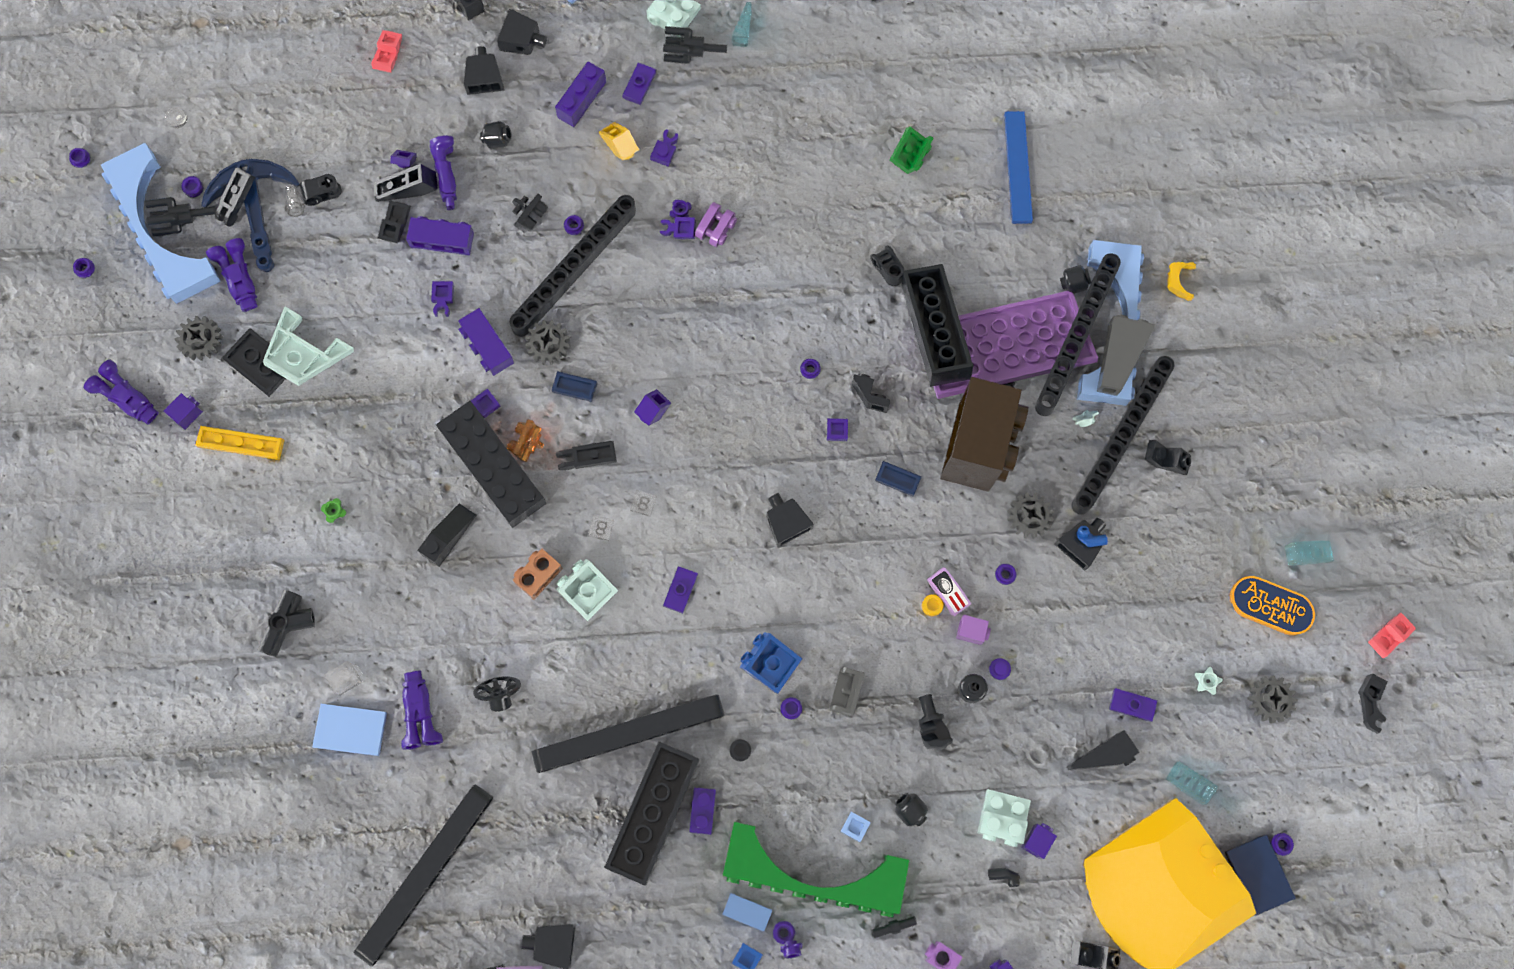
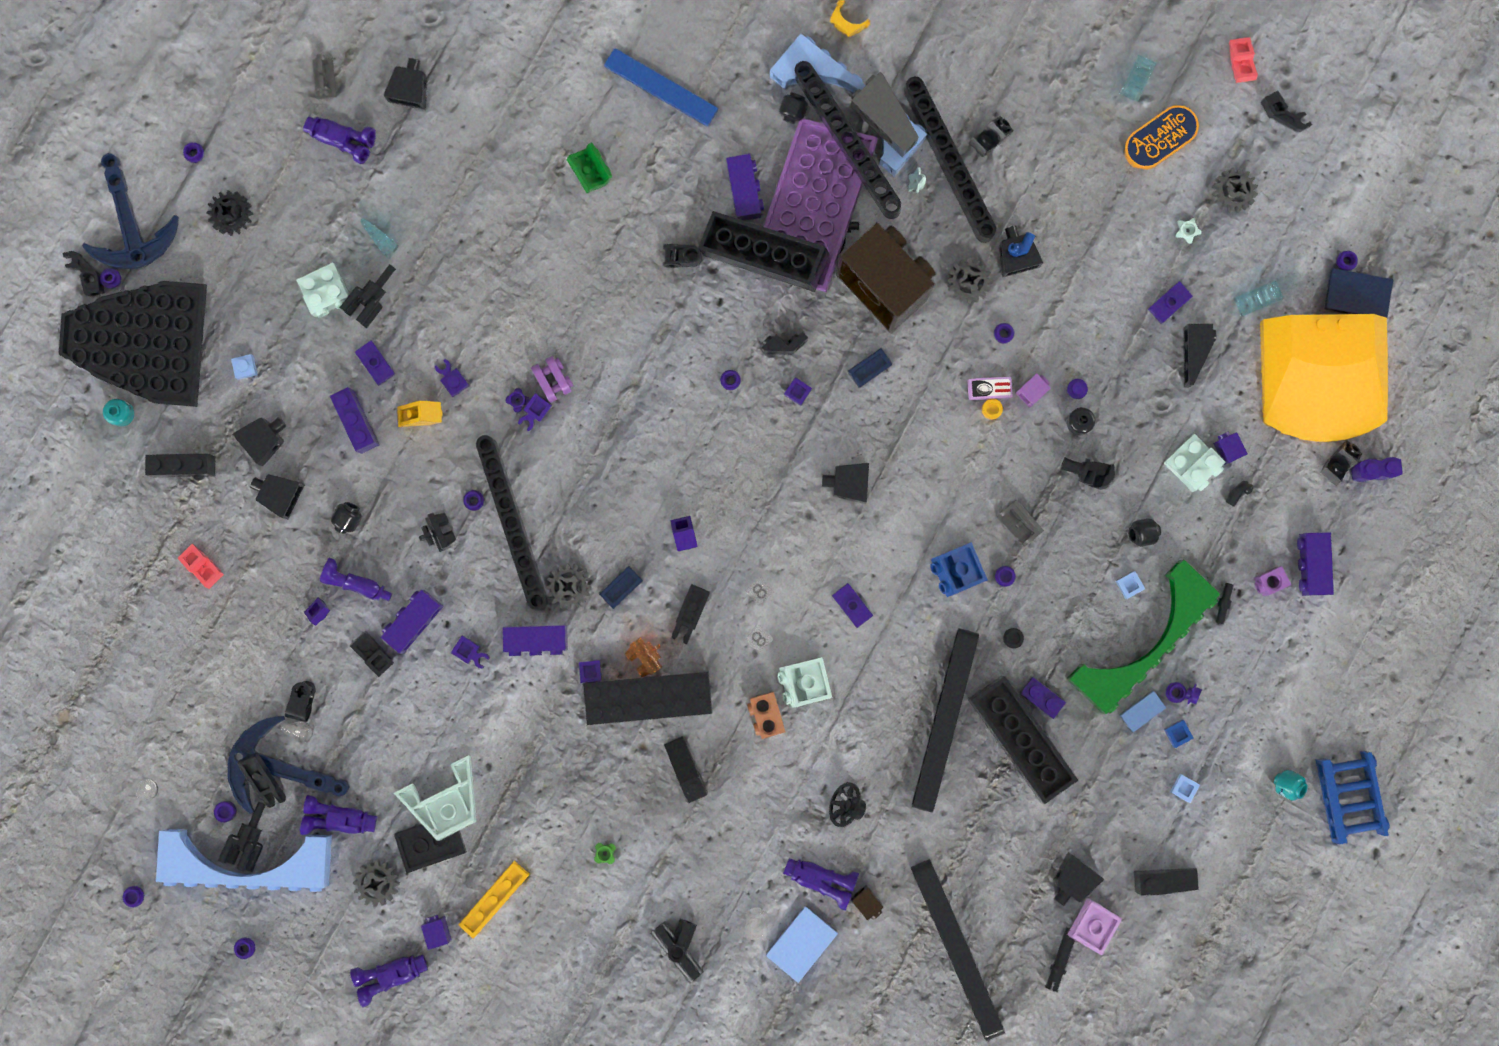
camera: 50 degrees left, 10 degrees up
black slope [373,163,438,202] -> none
none -> dark purple brick [726,154,764,221]
none -> dark brown brick [850,885,884,921]

